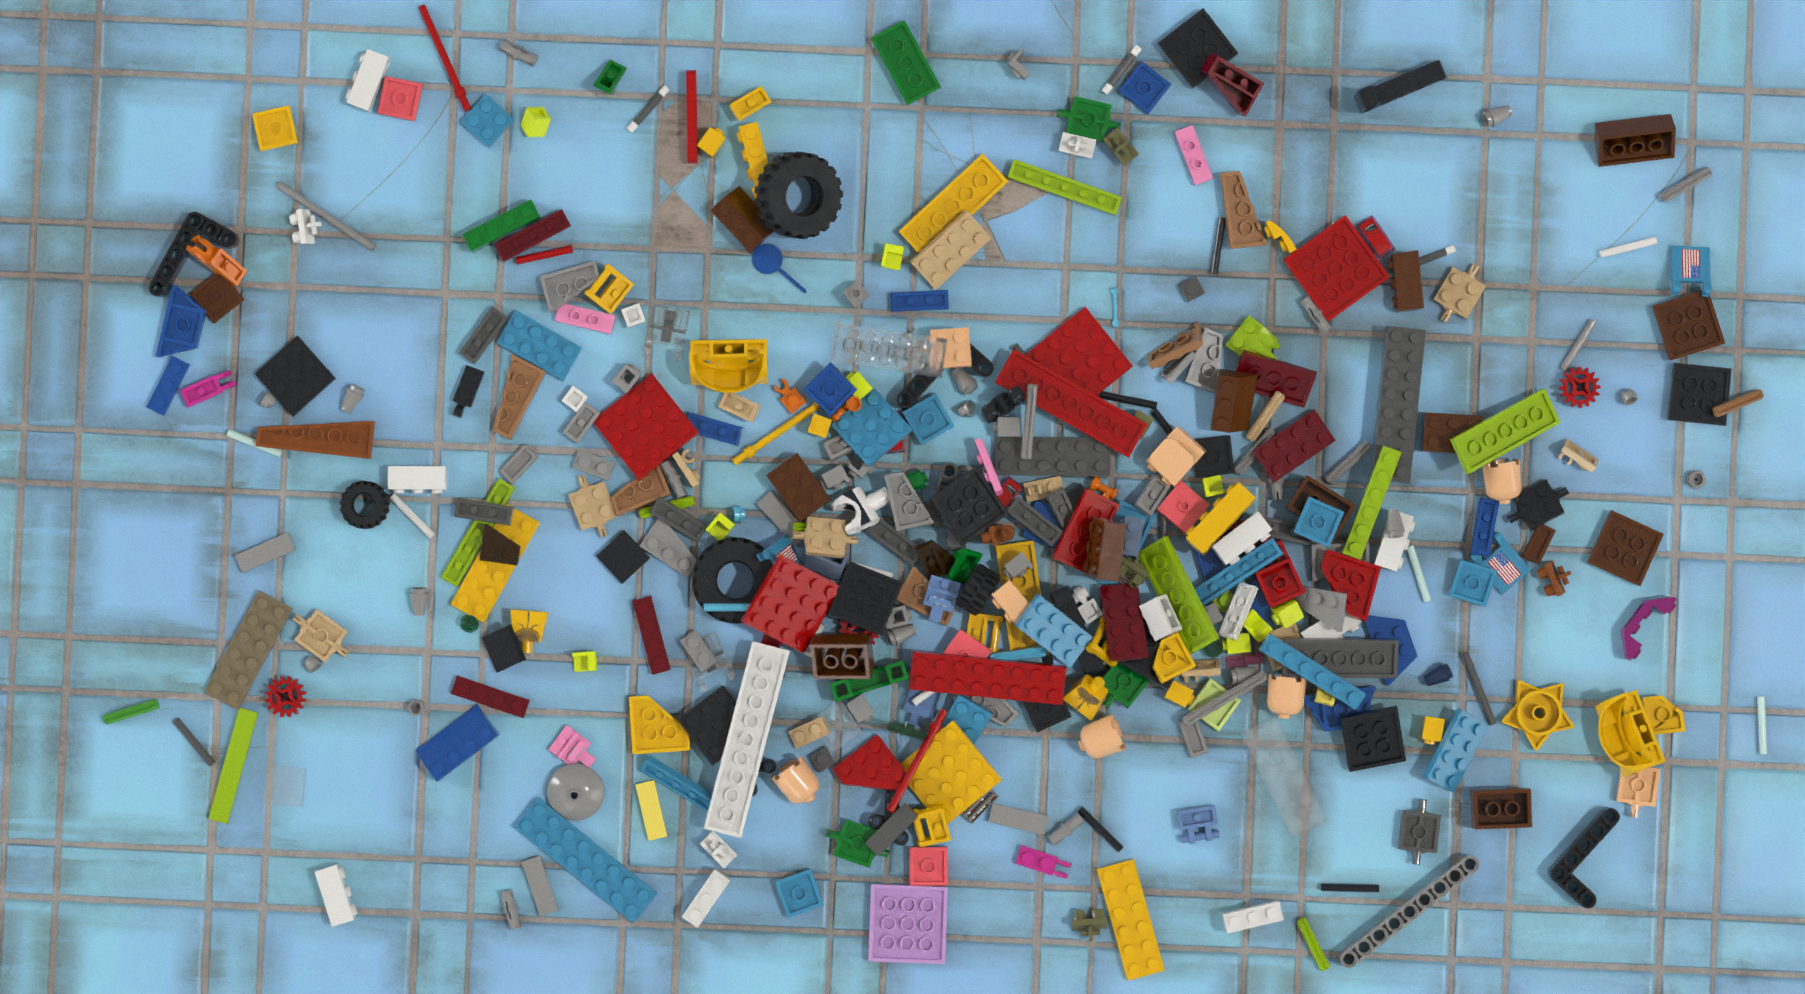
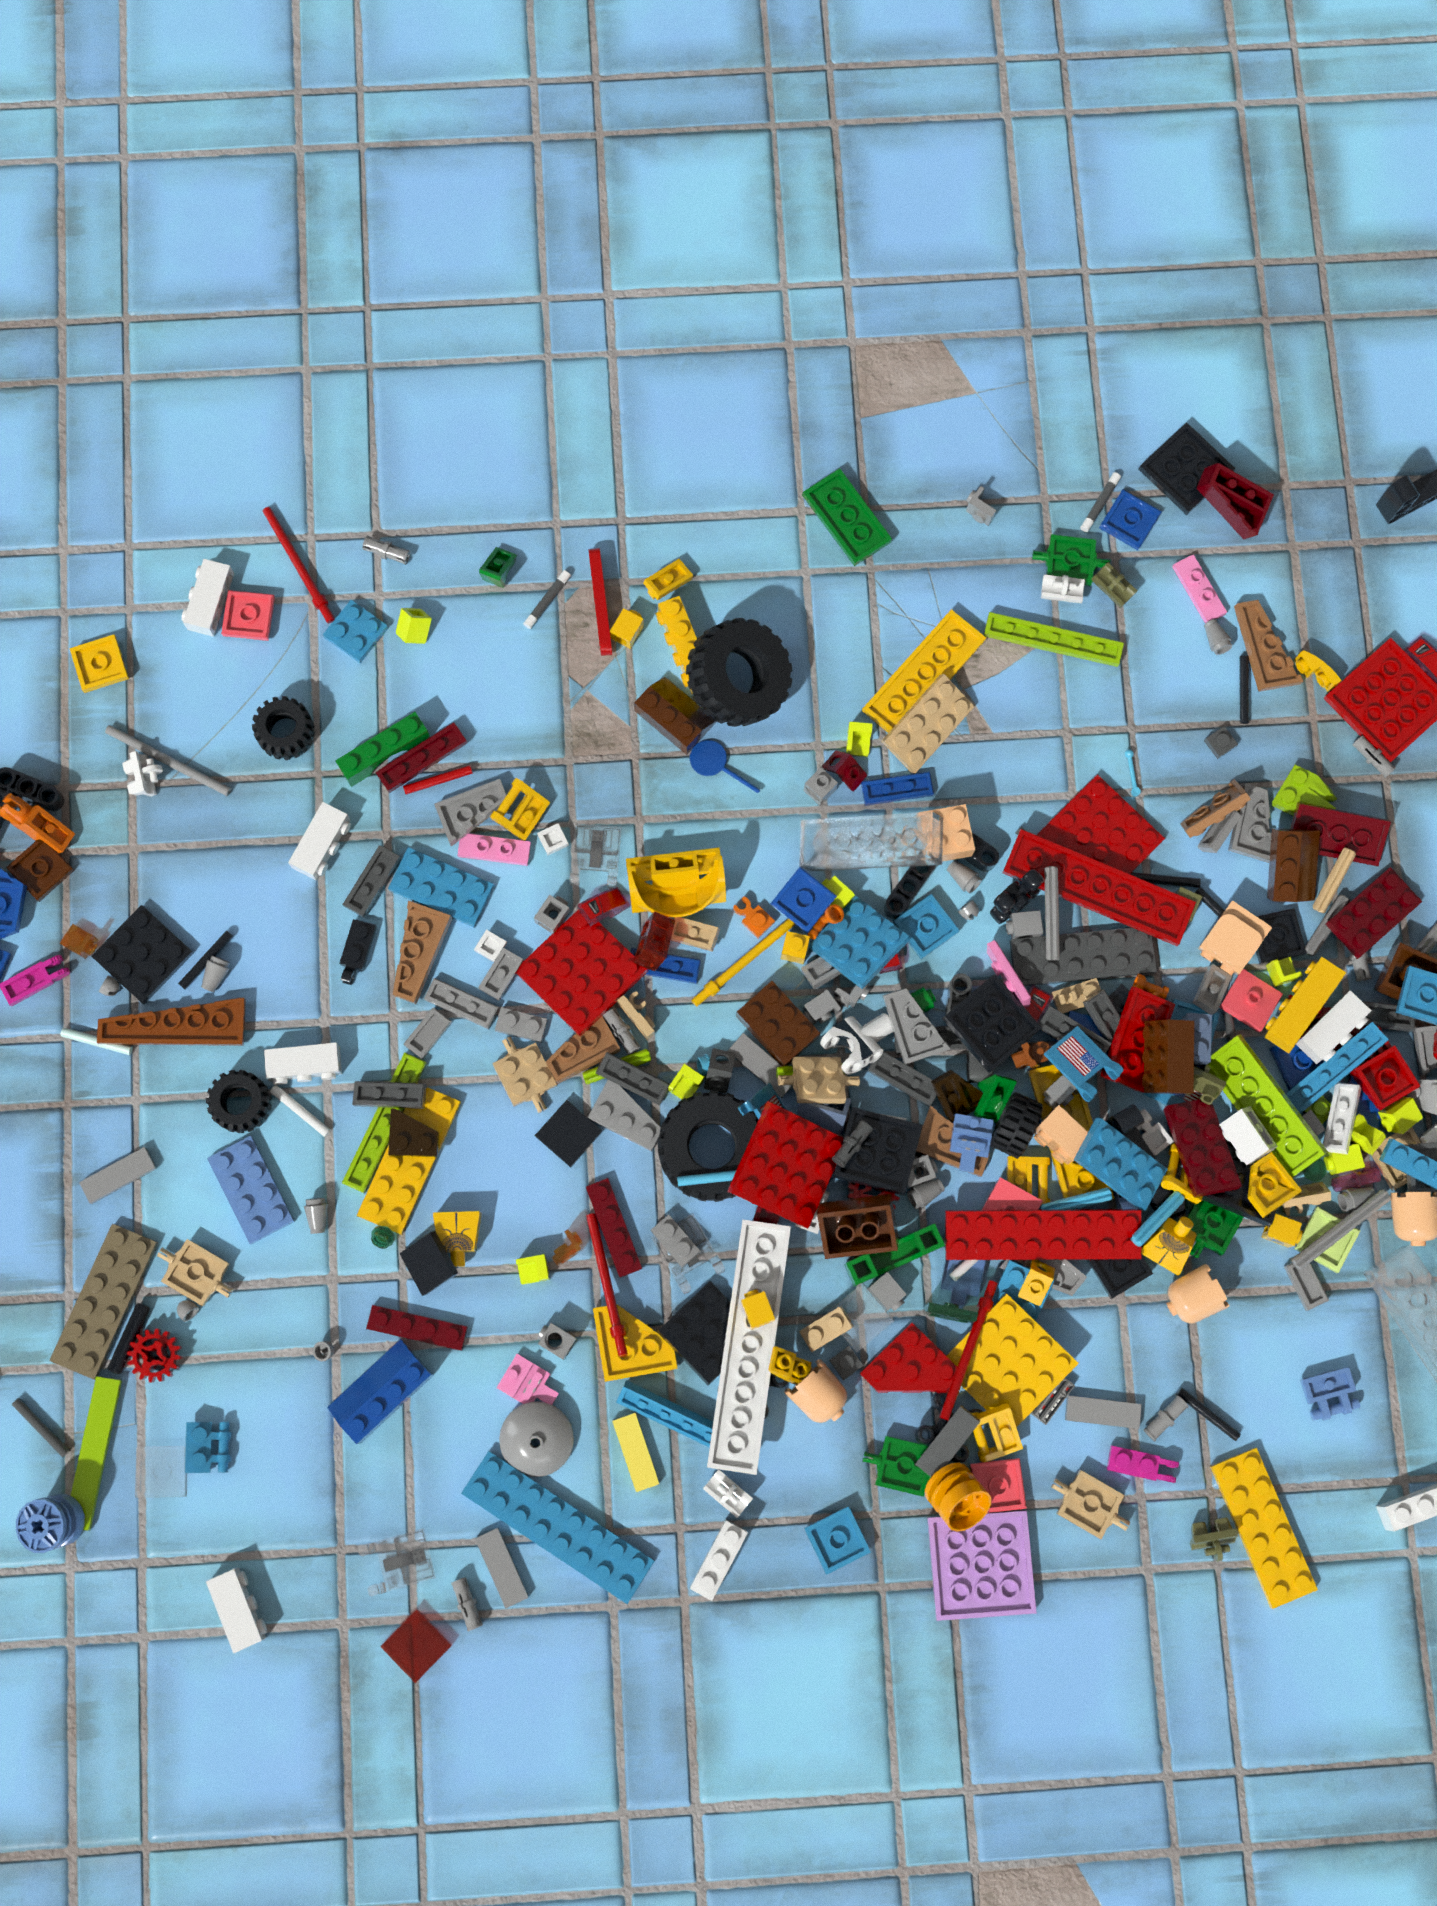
camera: 10 degrees left, 10 degrees down
none -> medium blue wheel [16,1494,85,1553]
none -> clear orange bracket [60,924,99,960]
none -> black axle [107,1303,150,1374]
none -> black bar [178,930,233,990]
none -> dark azure plate [184,1422,232,1473]
none -> medium blue plate [207,1136,295,1245]
none -> black tyre [252,696,315,760]
none -> white brick [288,802,351,881]
none -> clear flag [358,1528,436,1596]
none -> clear red tile [380,1609,452,1683]
none -> light grey tile [424,978,499,1030]
none -> light grey brick [537,1323,577,1360]
none -> clear orange bracket [552,1229,583,1267]
none -> slope [577,887,630,927]
none -> red bar [586,1213,628,1357]
none -> clear red brick [633,911,675,971]
none -> dark grey bracket [704,1048,736,1094]
none -> yellow brick [741,1289,775,1330]
none -> yellow slope [768,1346,812,1385]
none -> dark red bracket [822,750,867,791]
none -> dark grey pin [832,1121,873,1168]
none -> light orange wheel [925,1462,991,1532]
none -> yellow bracket [1018,1260,1055,1306]
none -> dark azure flag [1044,1026,1123,1102]
none -> tan plate [1051,1470,1130,1539]
none -> medium azure axle [1131,1191,1185,1247]
none -> light grey cone [1204,619,1232,655]

